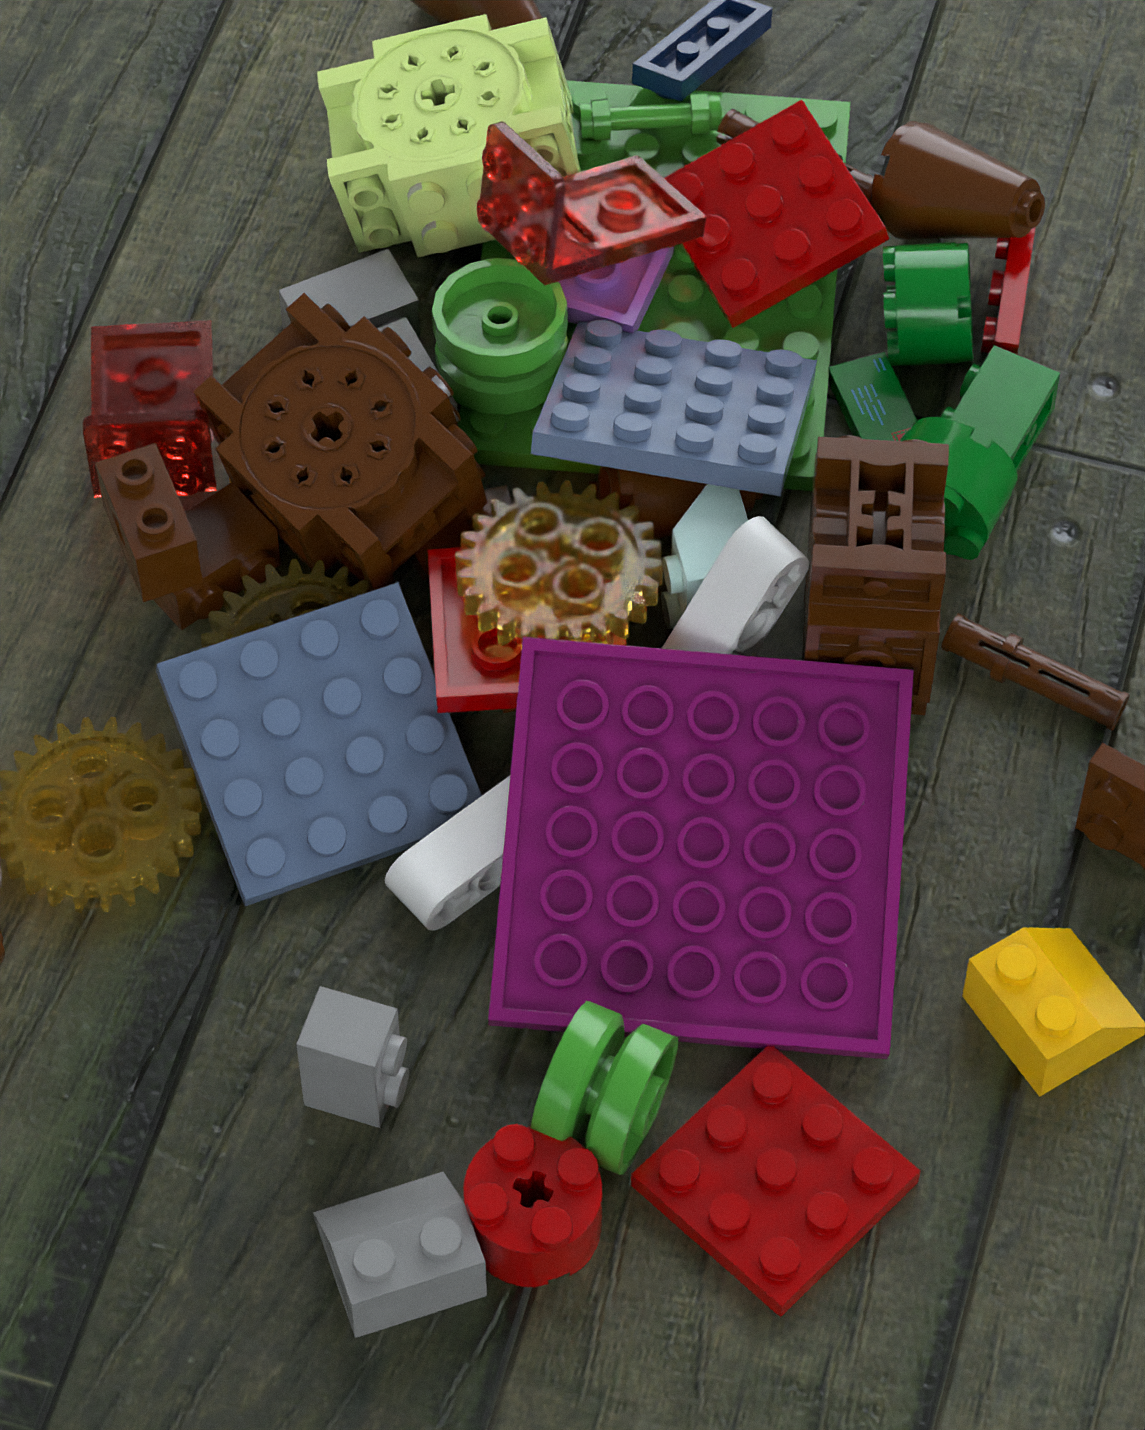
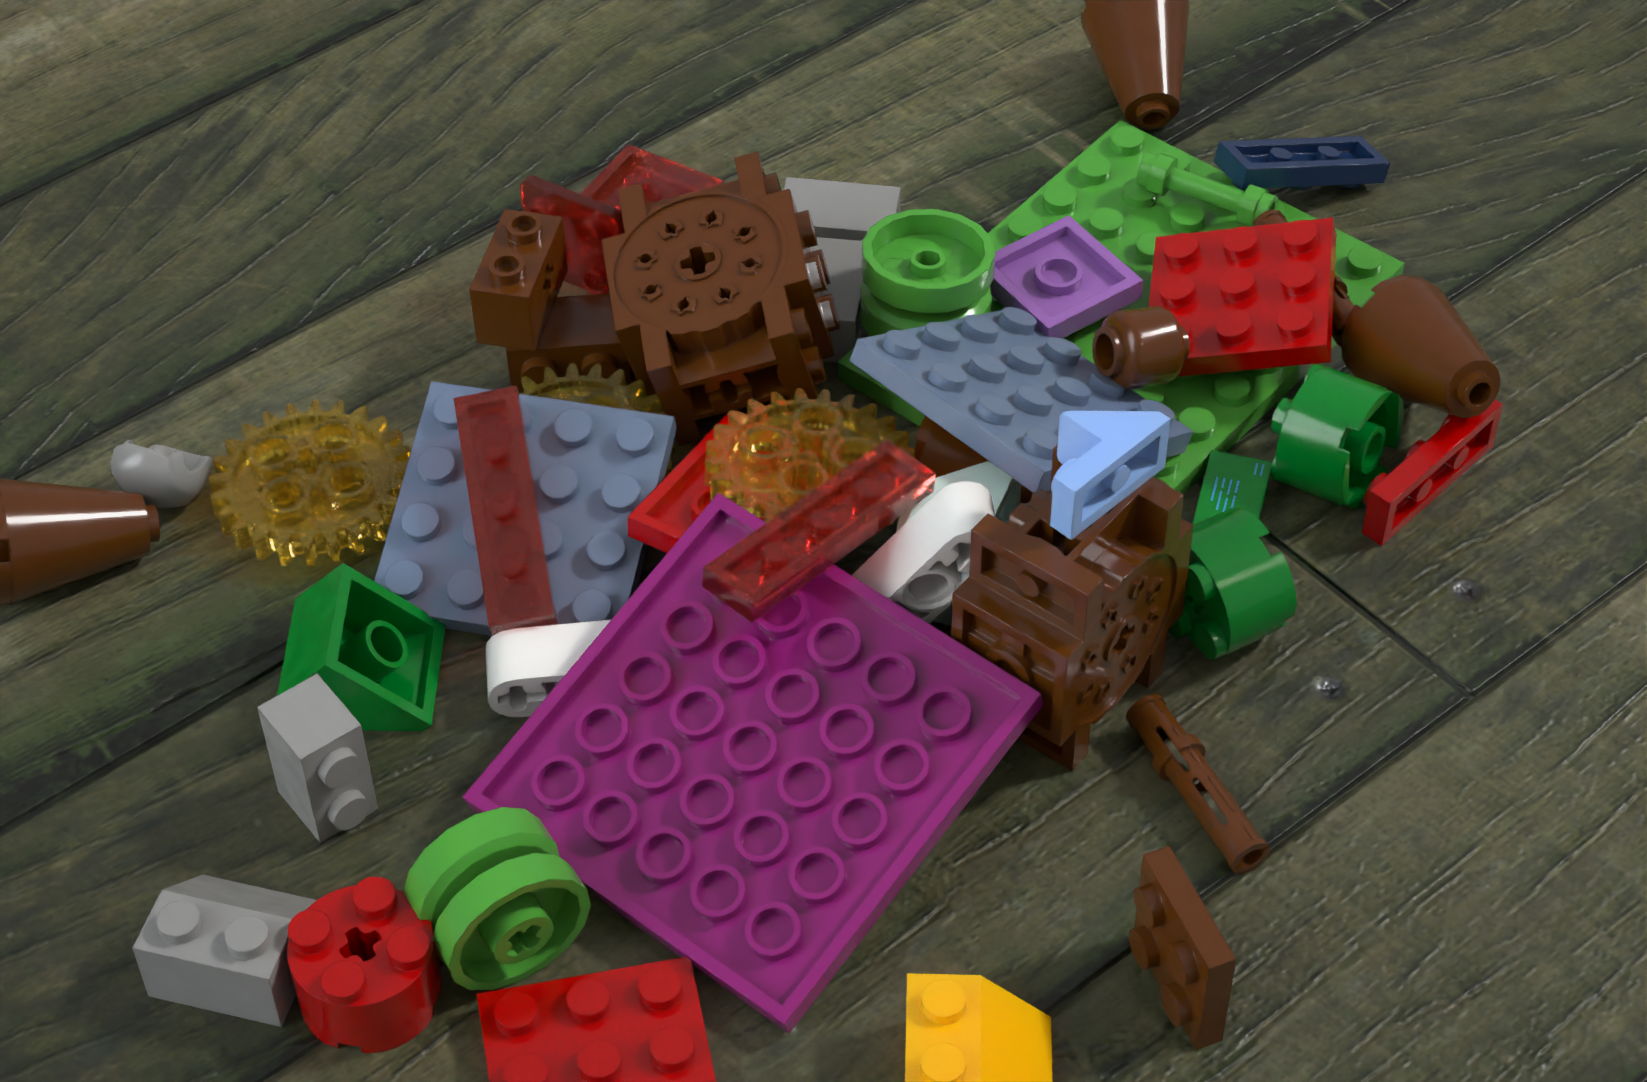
camera: 35 degrees right, 10 degrees down
yellowish green piece [317,14,587,257] -> none
clear red bracket [477,121,707,286] -> none
green brick [941,345,1060,472] -> none
none -> green slope [277,563,446,731]
none -> clear red plate [453,386,558,636]
none -> clear red plate [702,440,936,623]
none -> light blue slope [1050,411,1170,540]
none -> reddish brown head [1092,306,1190,389]

